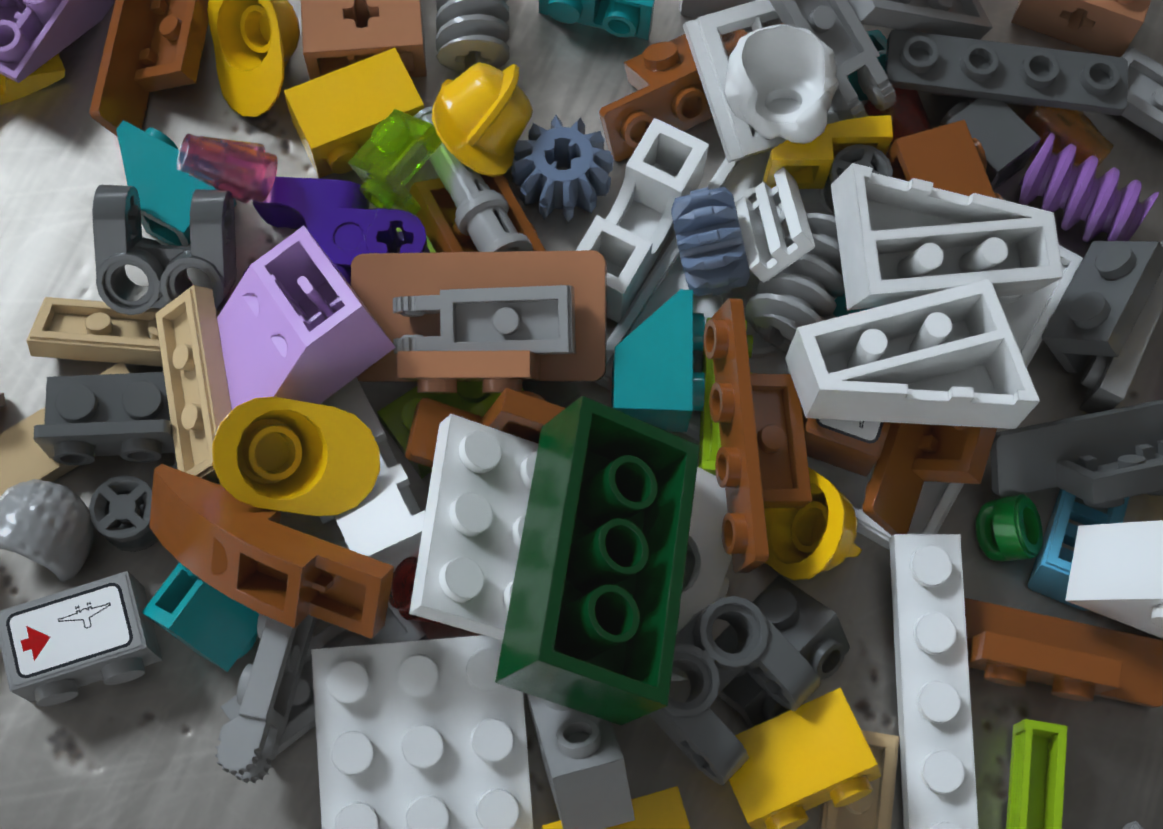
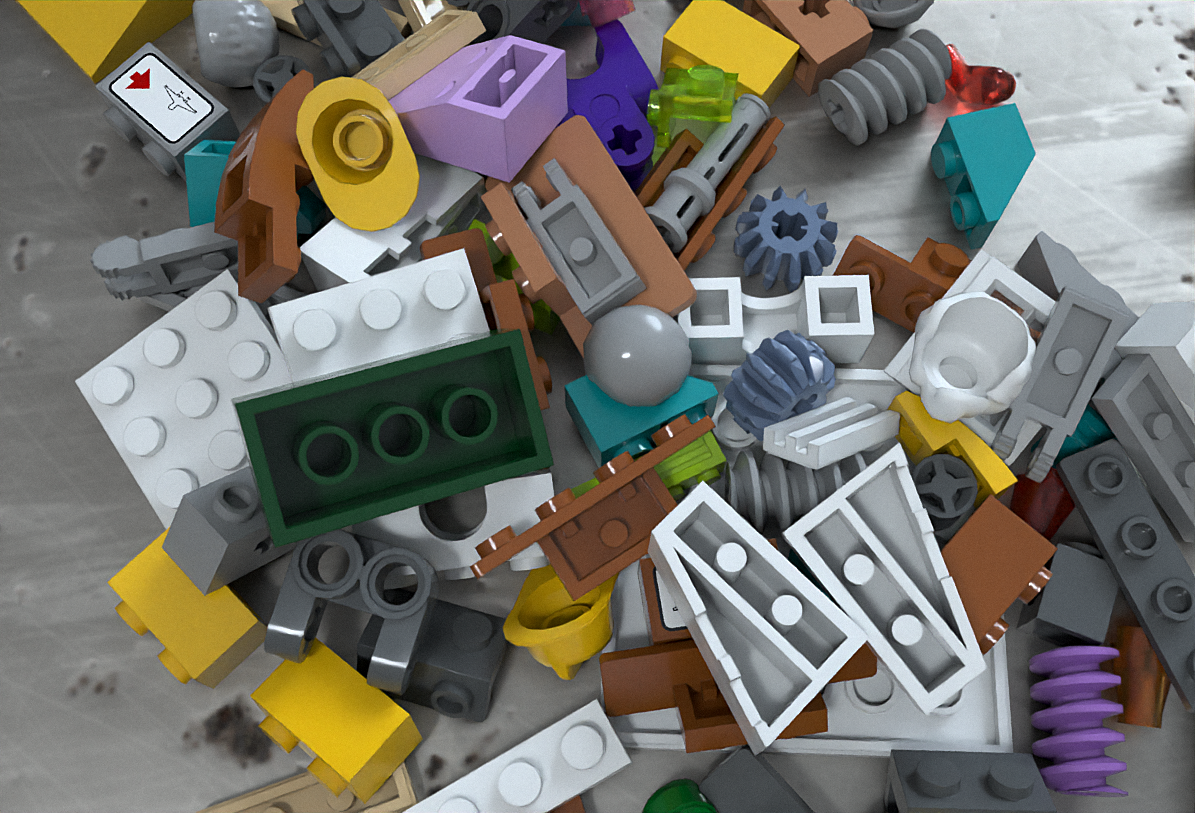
camera: 65 degrees right, 0 degrees up
yellow piece [432,62,533,177] -> none
none -> light grey hair [583,304,692,406]

